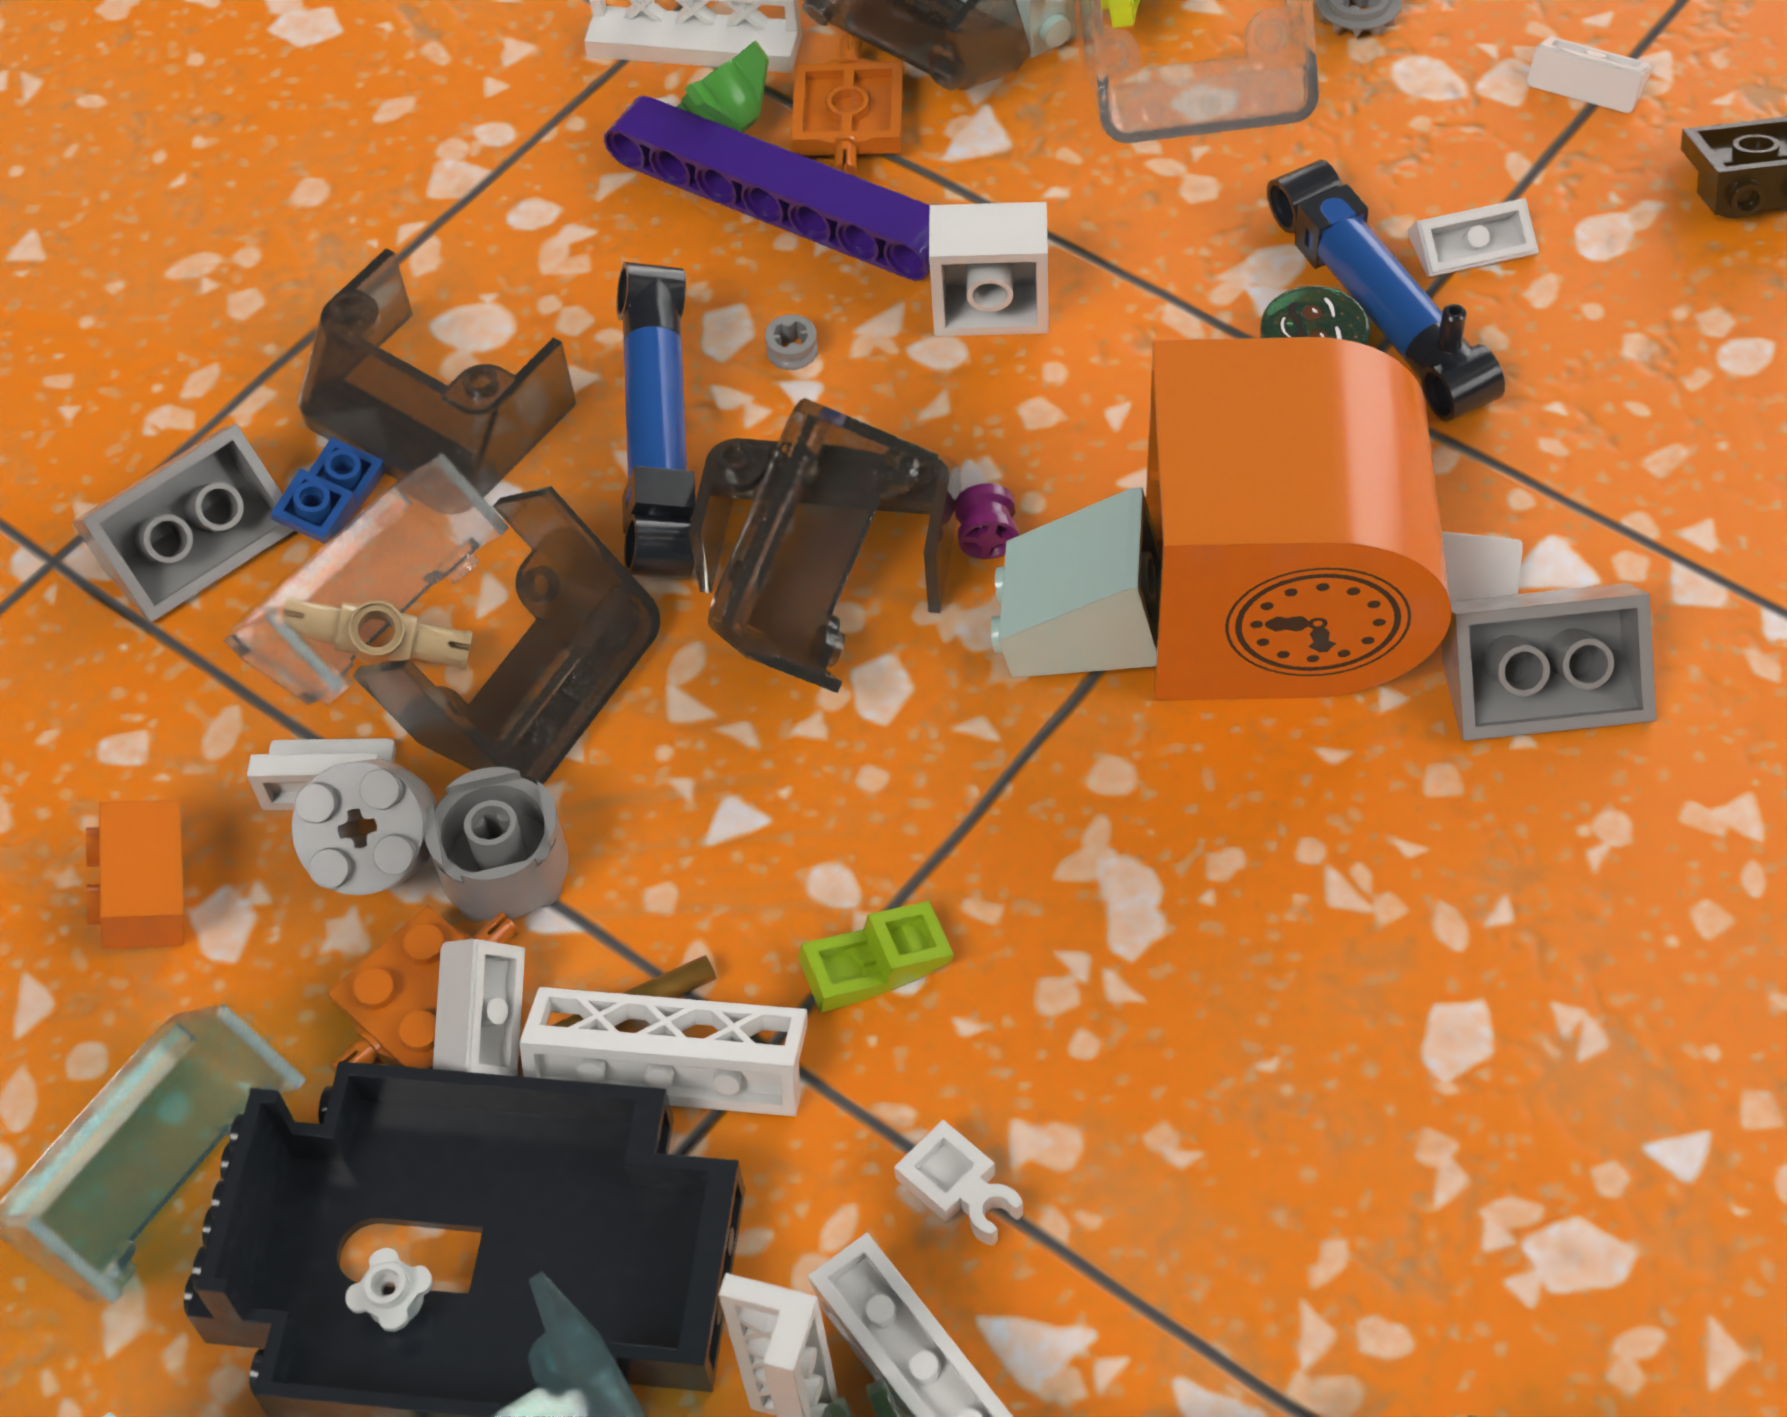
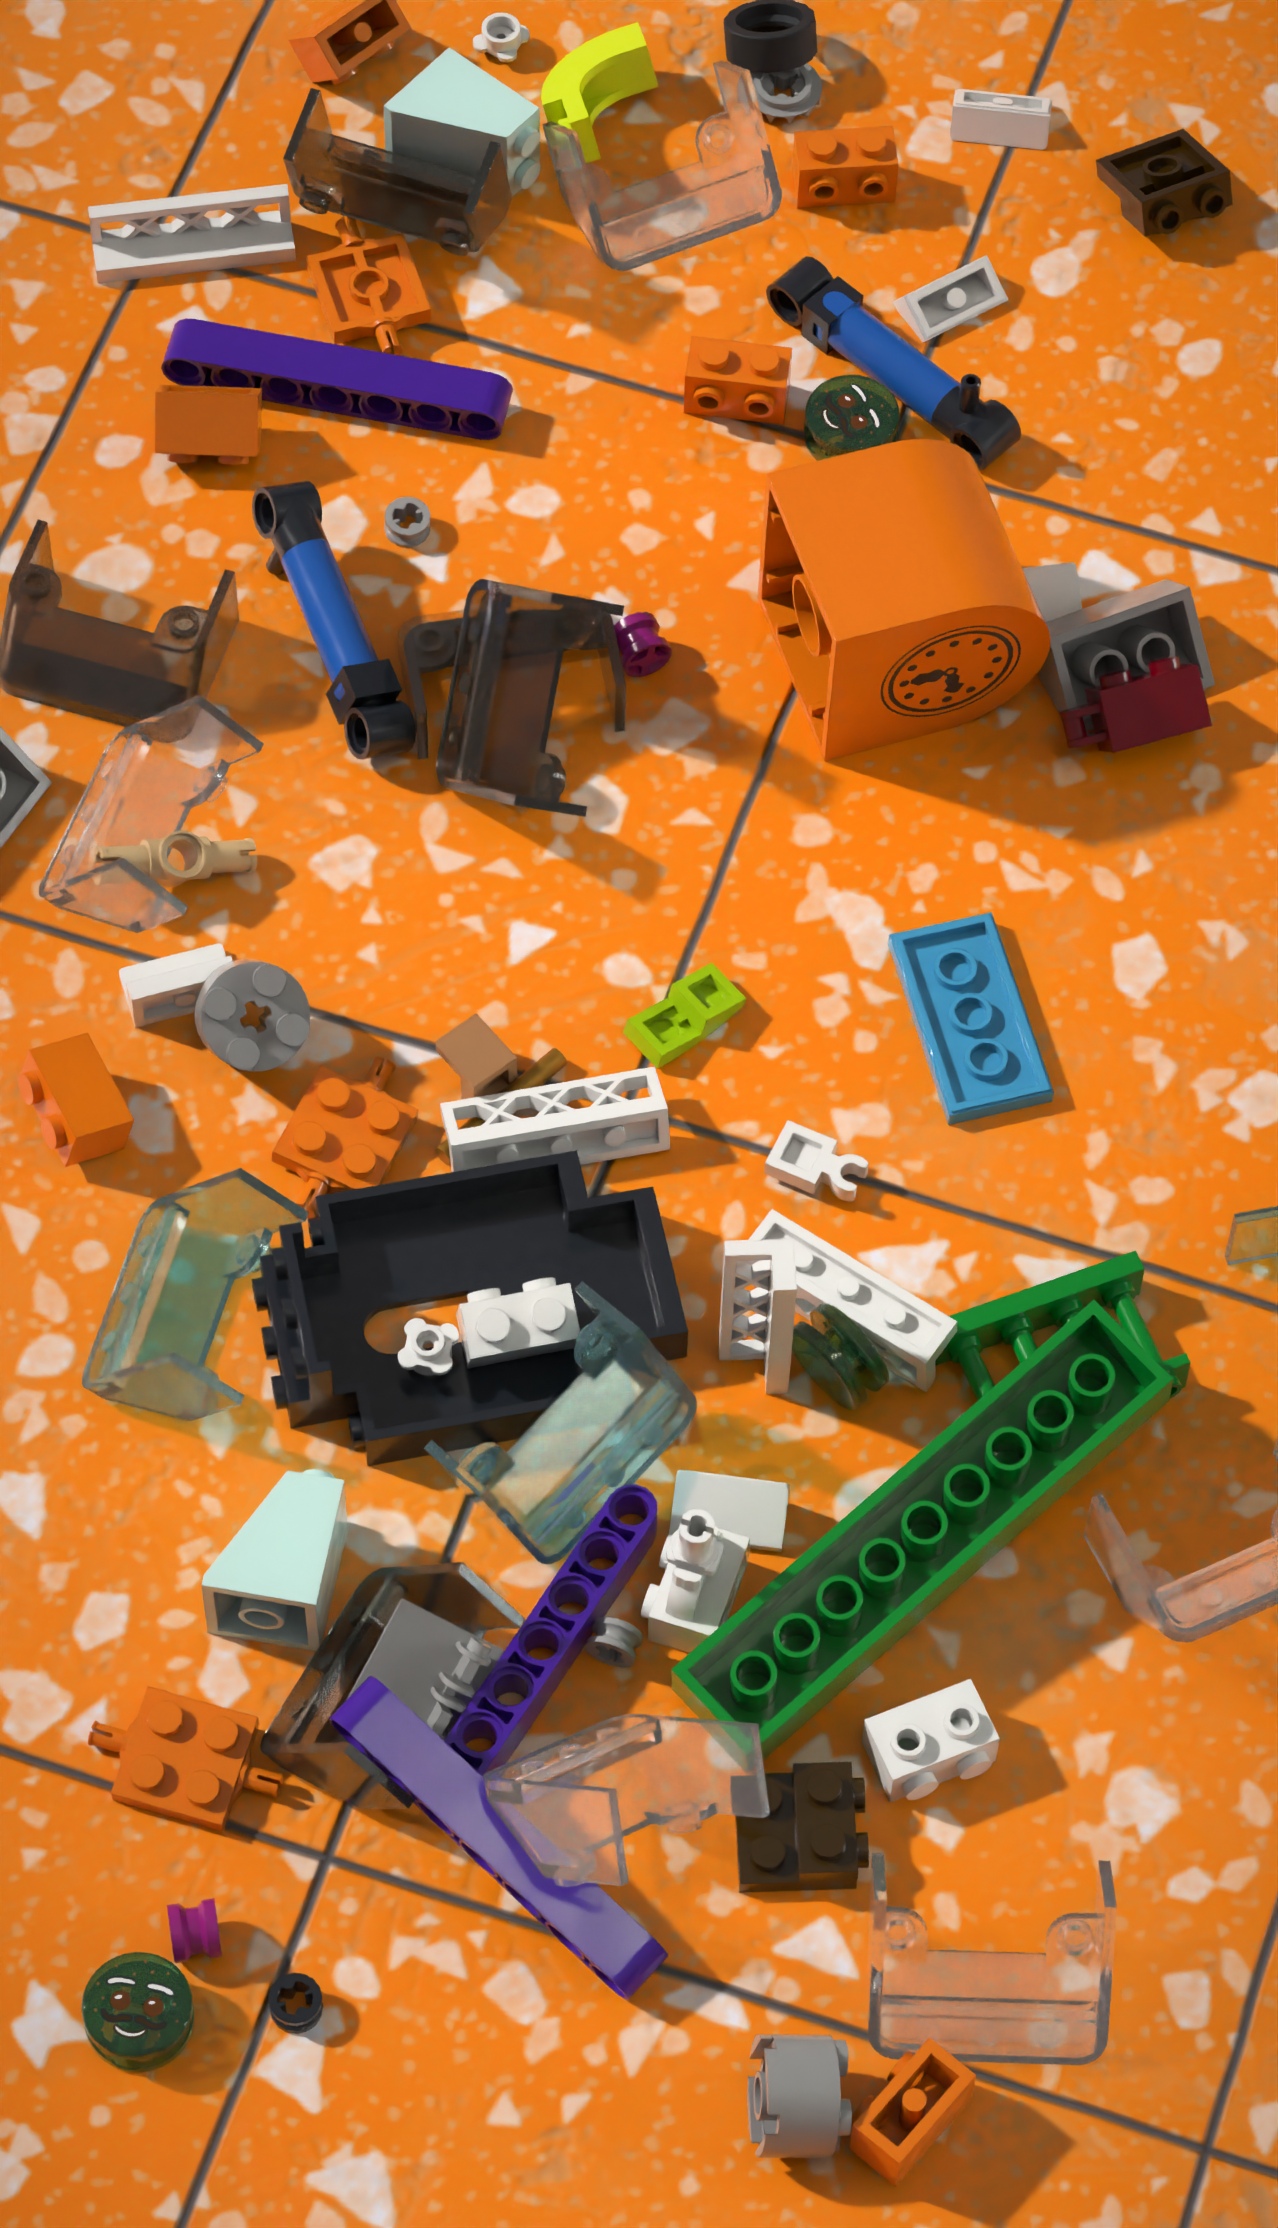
camera: 25 degrees left, 5 degrees up
blue slope [270,437,385,544] -> none
clear smoke windscreen [352,486,660,784] -> none
light grey brick [424,767,569,922] -> none
white slope [433,939,525,1076] -> none
bright green piece [676,41,769,133] -> none
white brick [929,202,1049,336] -> none
light aqua slope [991,487,1162,678] -> none
none -> orange brick [155,385,262,465]
none -> medium nougat panel [436,1013,517,1100]
none -> white brick [456,1277,581,1369]
none -> orange brick [683,336,792,425]
none -> orange brick [792,125,899,208]
none -> dark azure tile [888,912,1054,1125]
none -> dark red brick [1060,656,1212,753]

